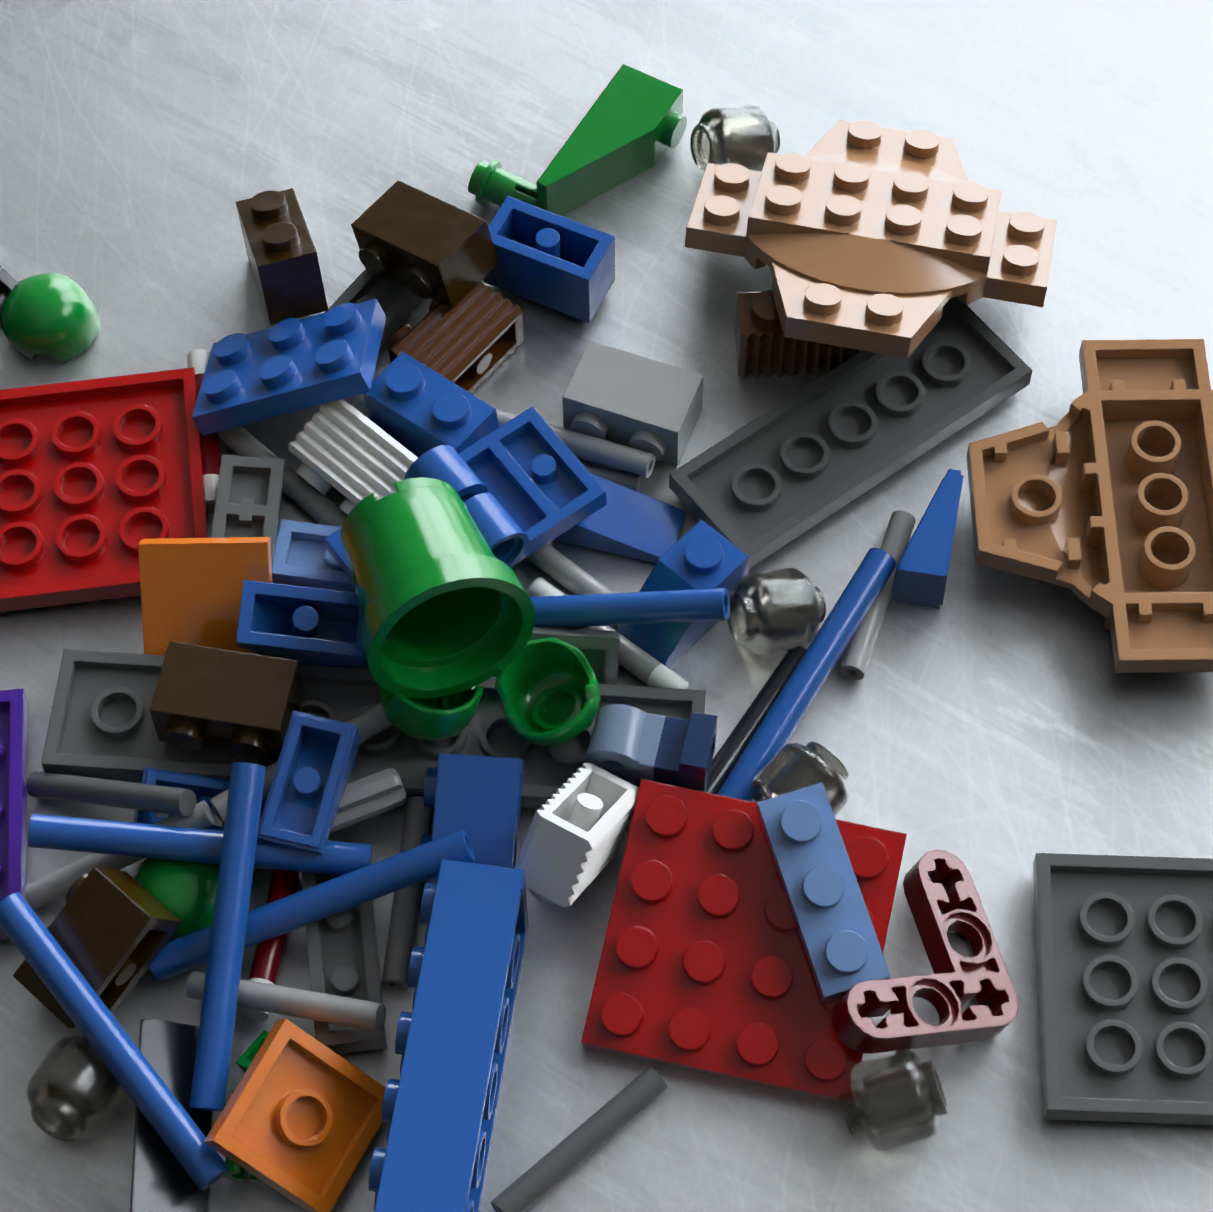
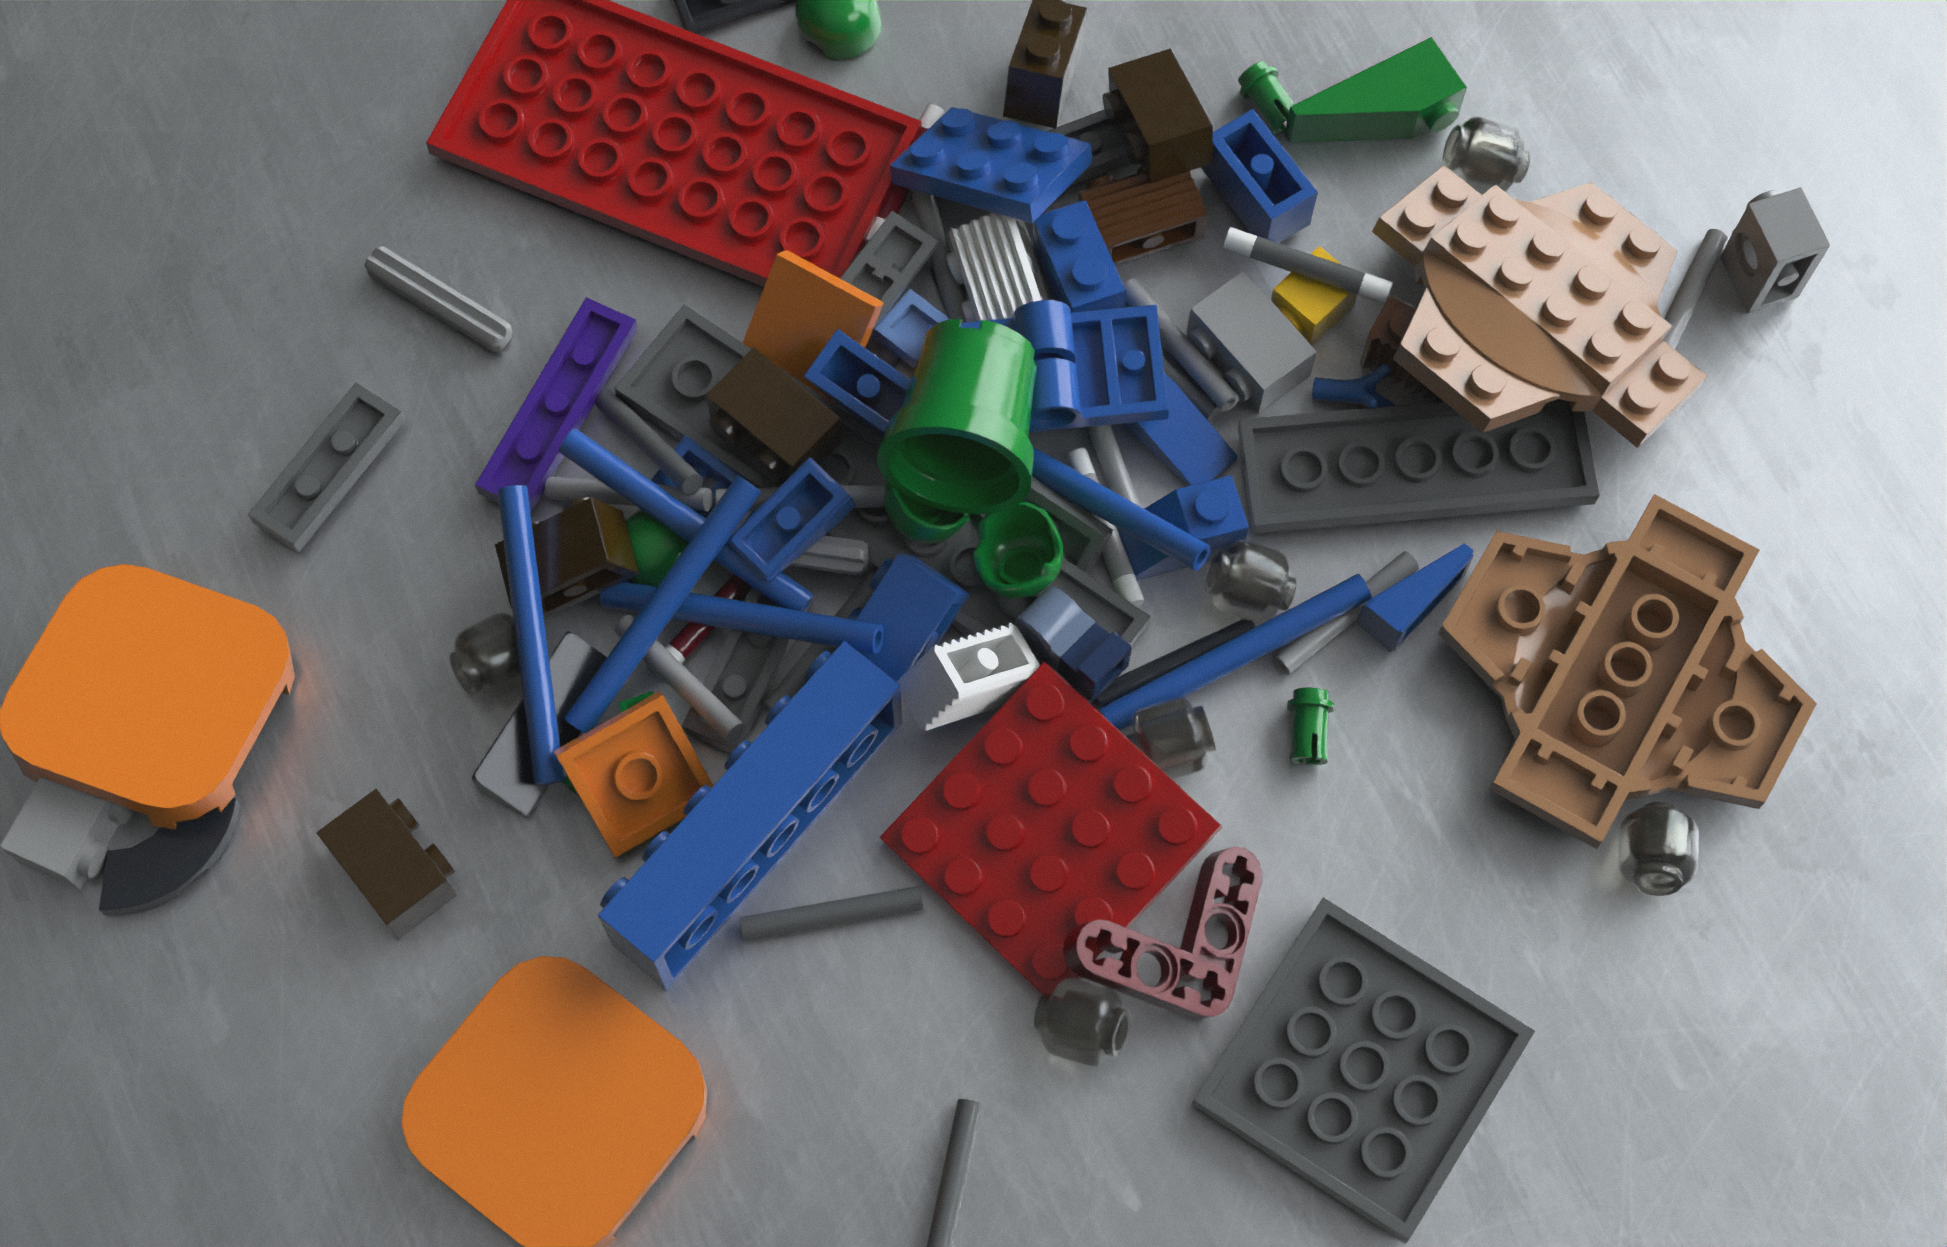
camera: 30 degrees right, 10 degrees up
medium blue plate [756,782,891,1002] -> none
none -> dark grey bar [1223,227,1393,304]
none -> yellow brick [1271,246,1357,346]
none -> green pin [1287,687,1335,765]
none -> blue bar [1312,363,1397,408]
none -> light grey piece [1663,229,1728,349]
none -> light grey brick [1720,187,1830,313]

